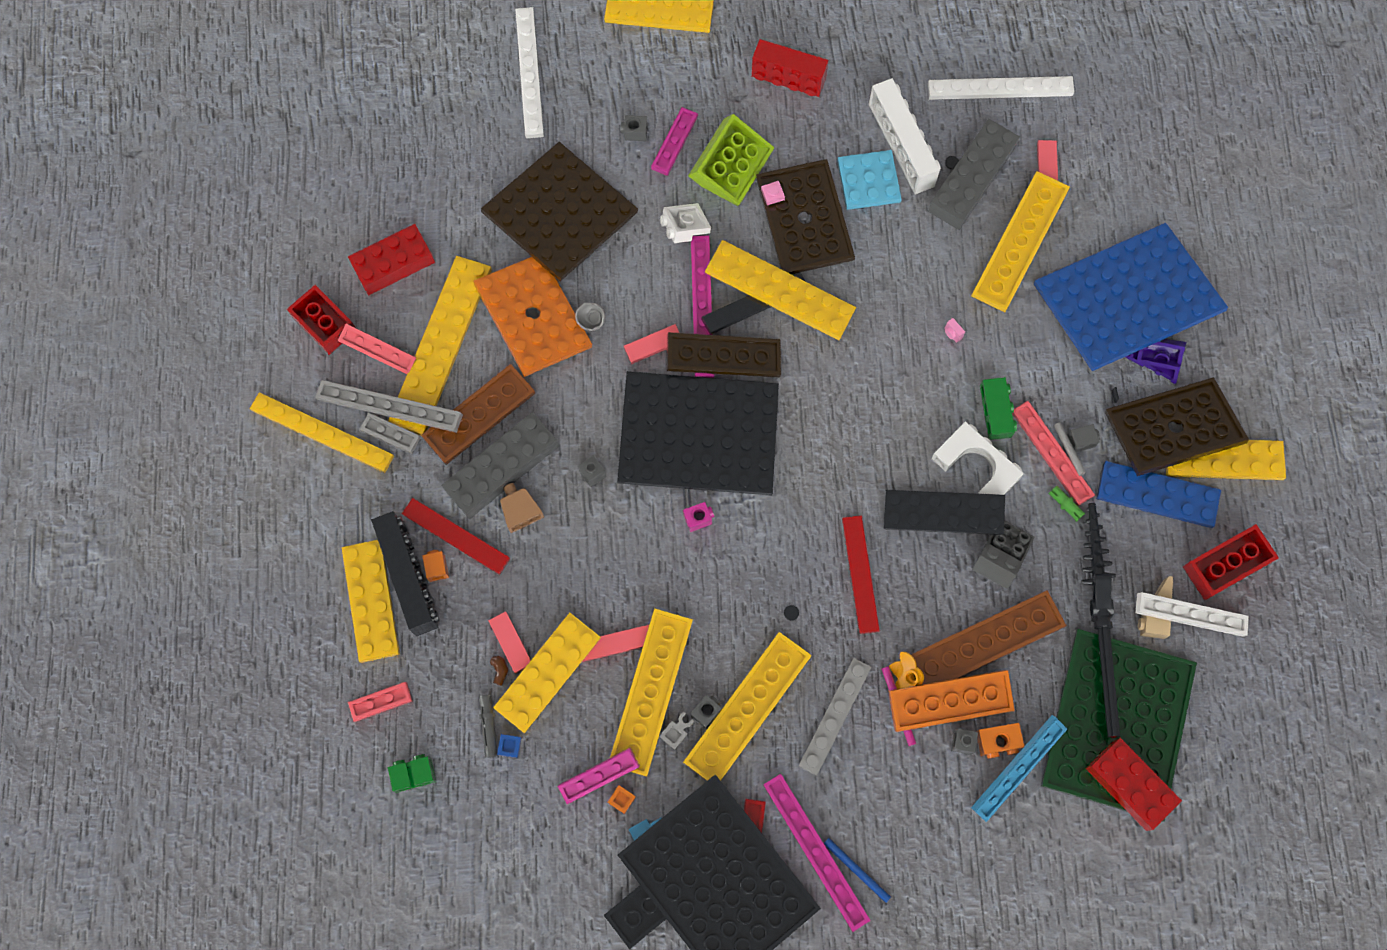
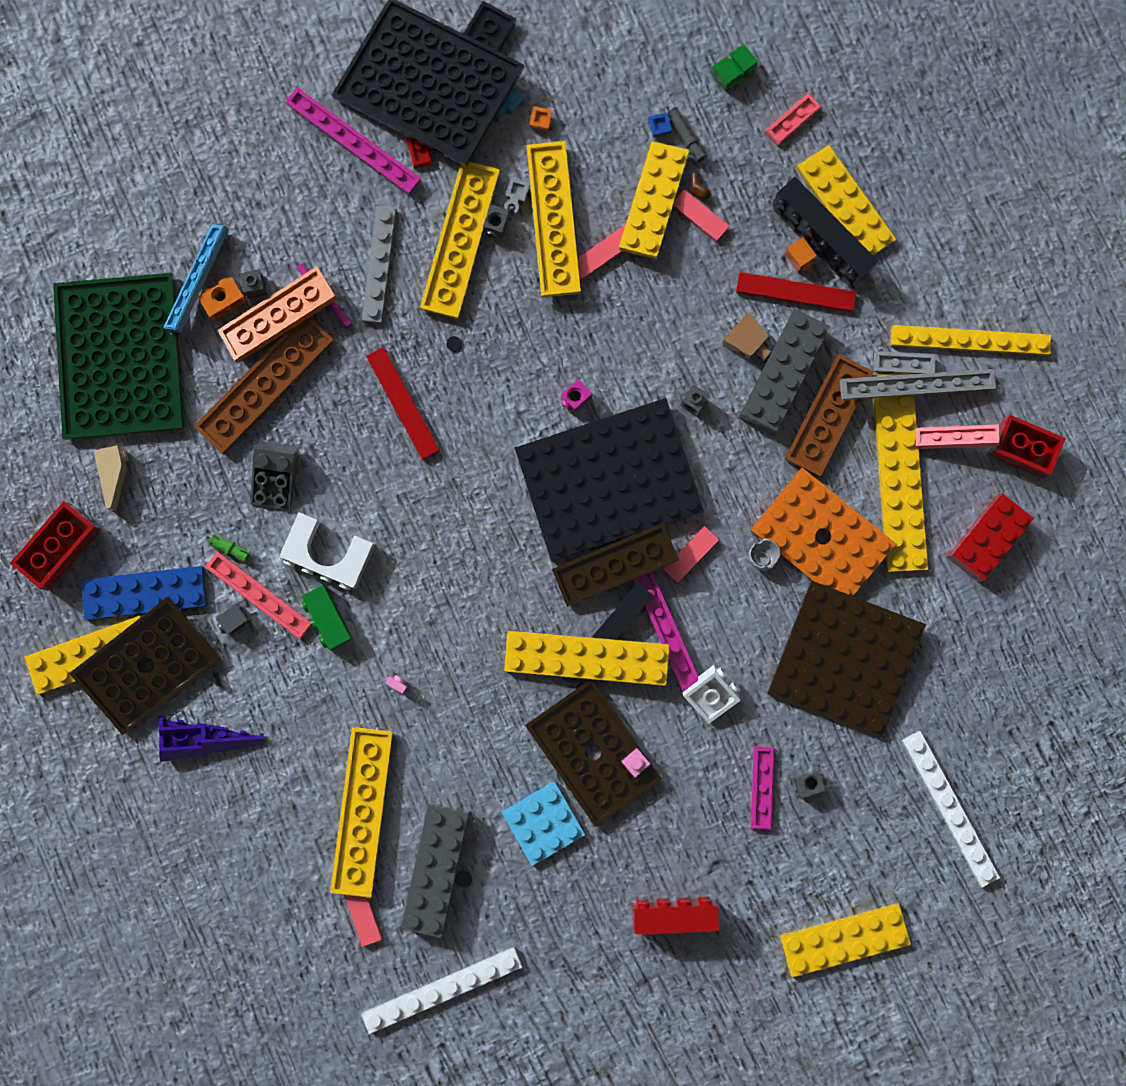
camera: 155 degrees right, 10 degrees up
dark pink tile [558,747,640,804] -> none
lime slope [688,114,774,206] -> none
blue bar [824,838,891,903] -> none
white brick [869,78,941,195] -> none
black plate [884,490,1005,535] -> none
light orange plate [889,651,924,689] -> none
blue plate [1034,223,1228,371] -> none
light grey bar [1054,422,1086,476] -> none
black piece [1081,503,1120,738] -> none
red brick [1085,738,1182,831] -> none
white plate [1136,592,1249,637] -> none

